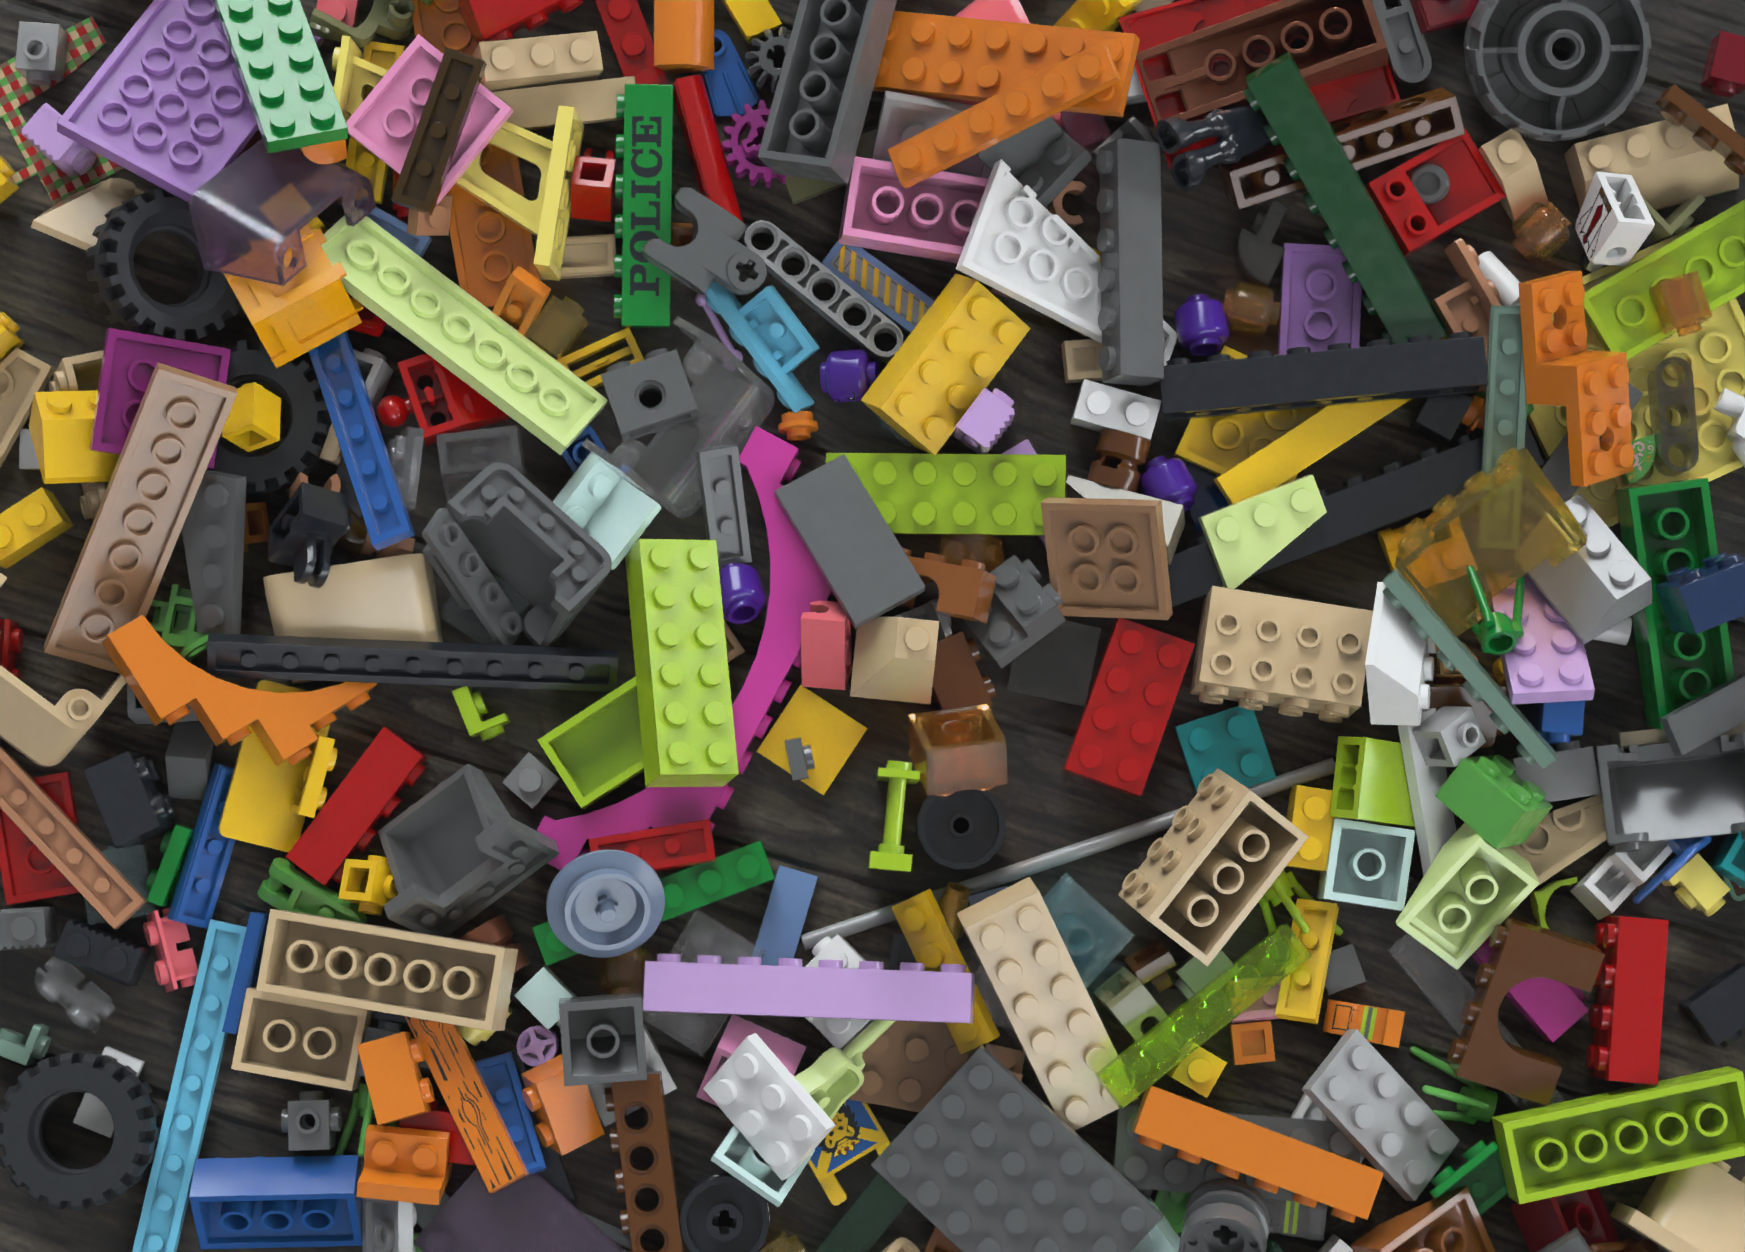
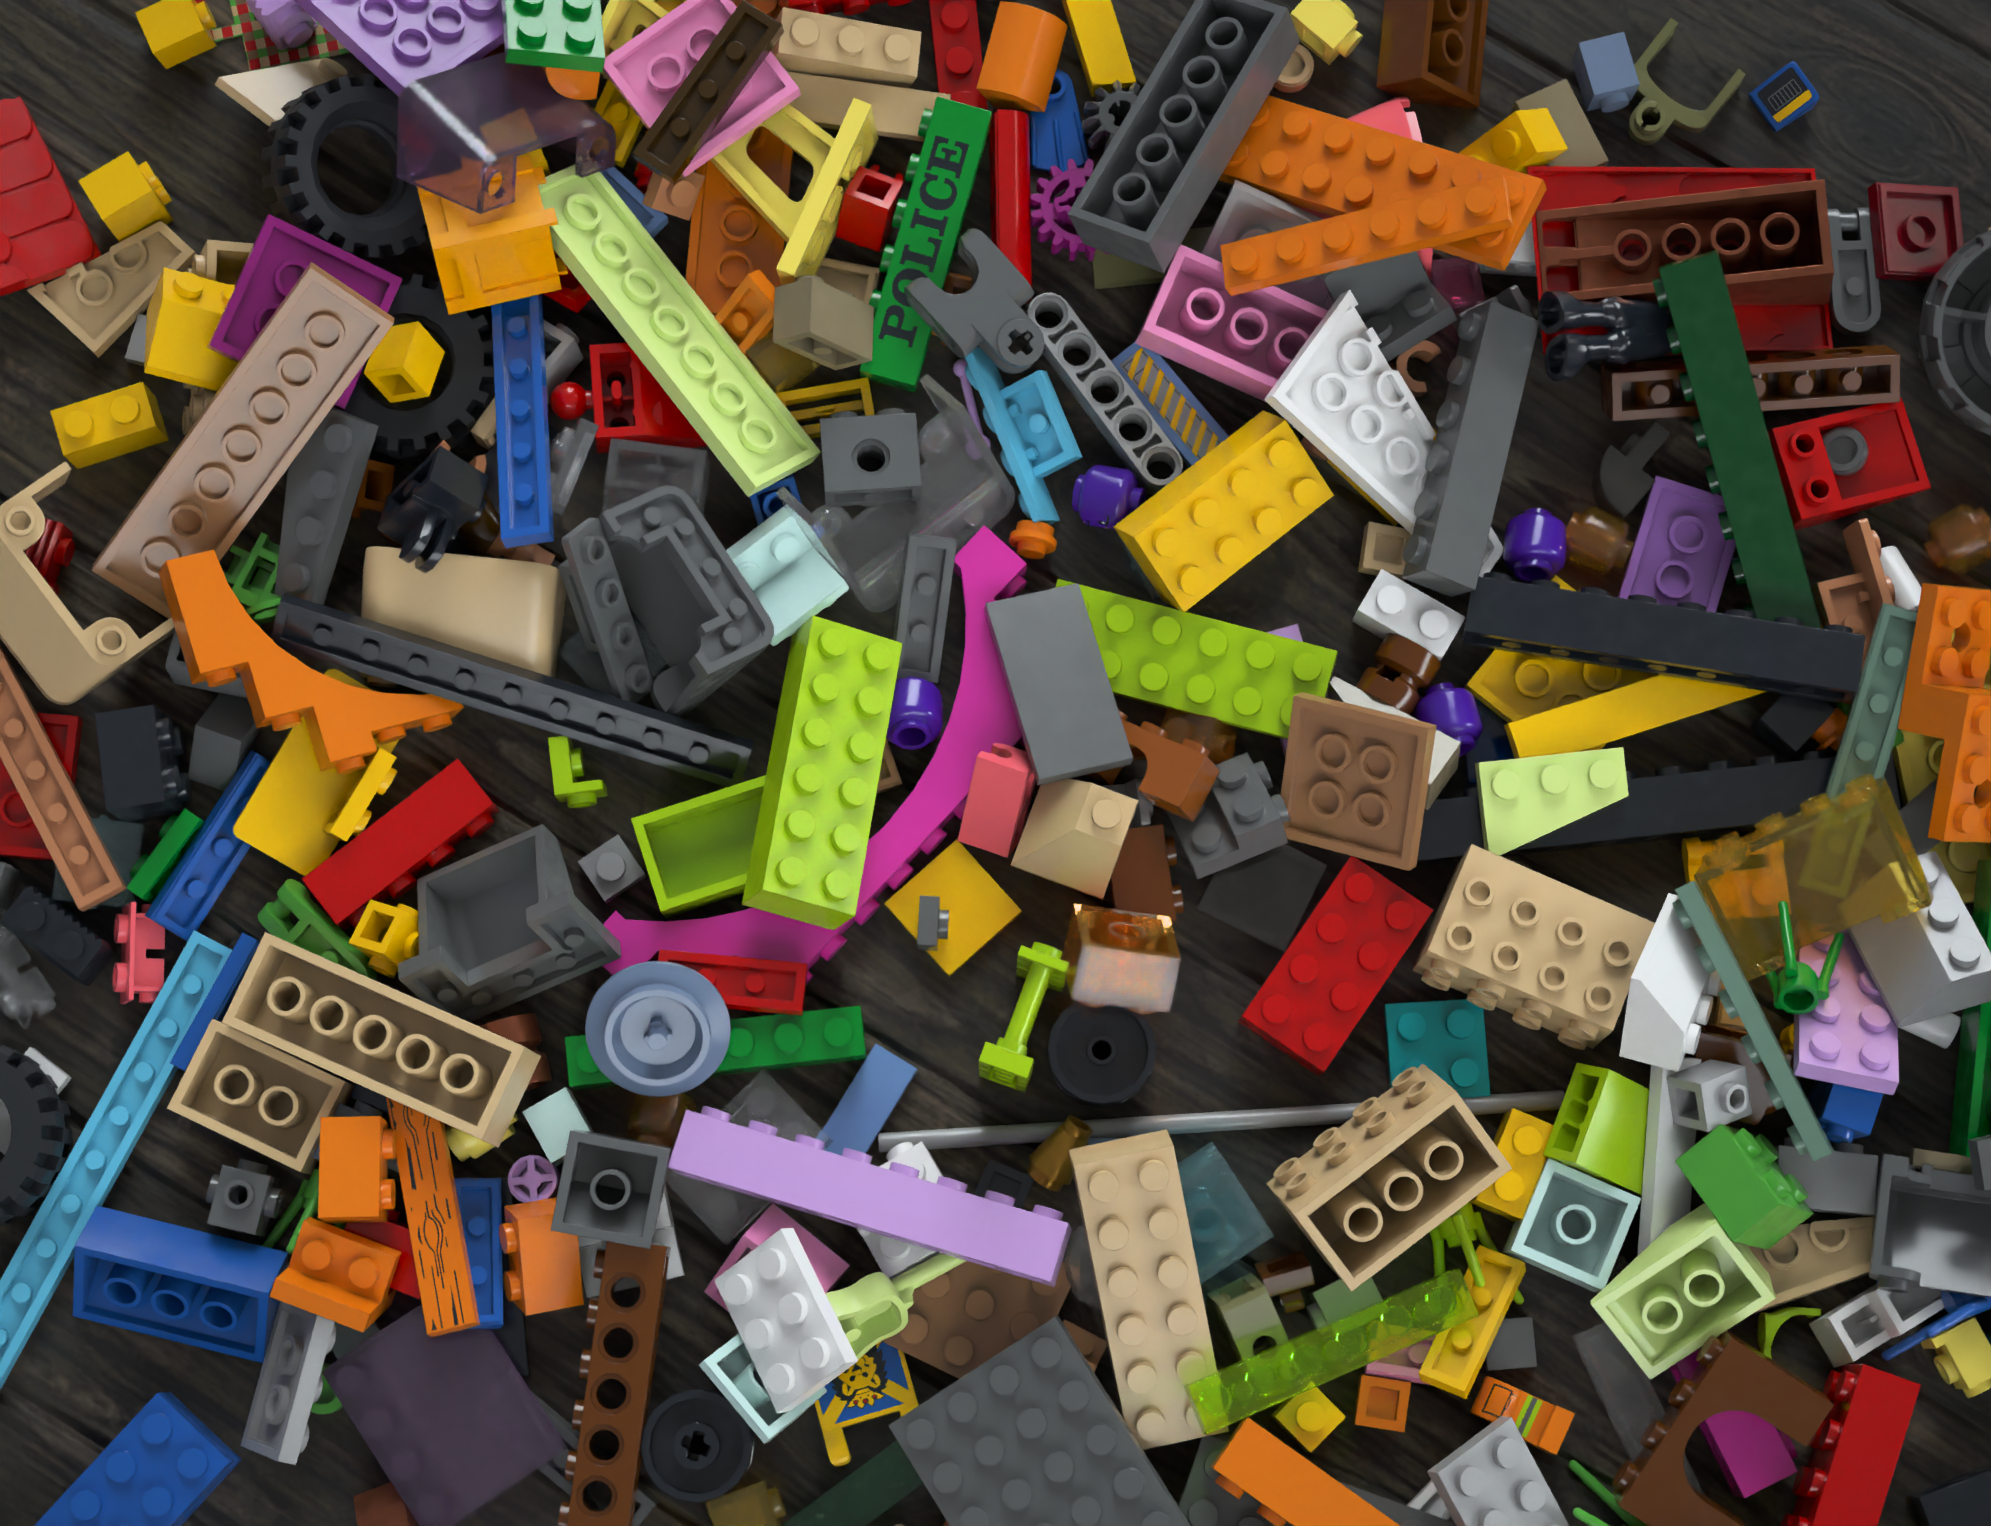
camera: 20 degrees right, 5 degrees down
yellow plate [891,889,1000,1054] -> none
lavender brick [953,388,1015,454] -> none
tan slope [1478,128,1548,223] -> none
none -> dark tan brick [773,275,874,370]

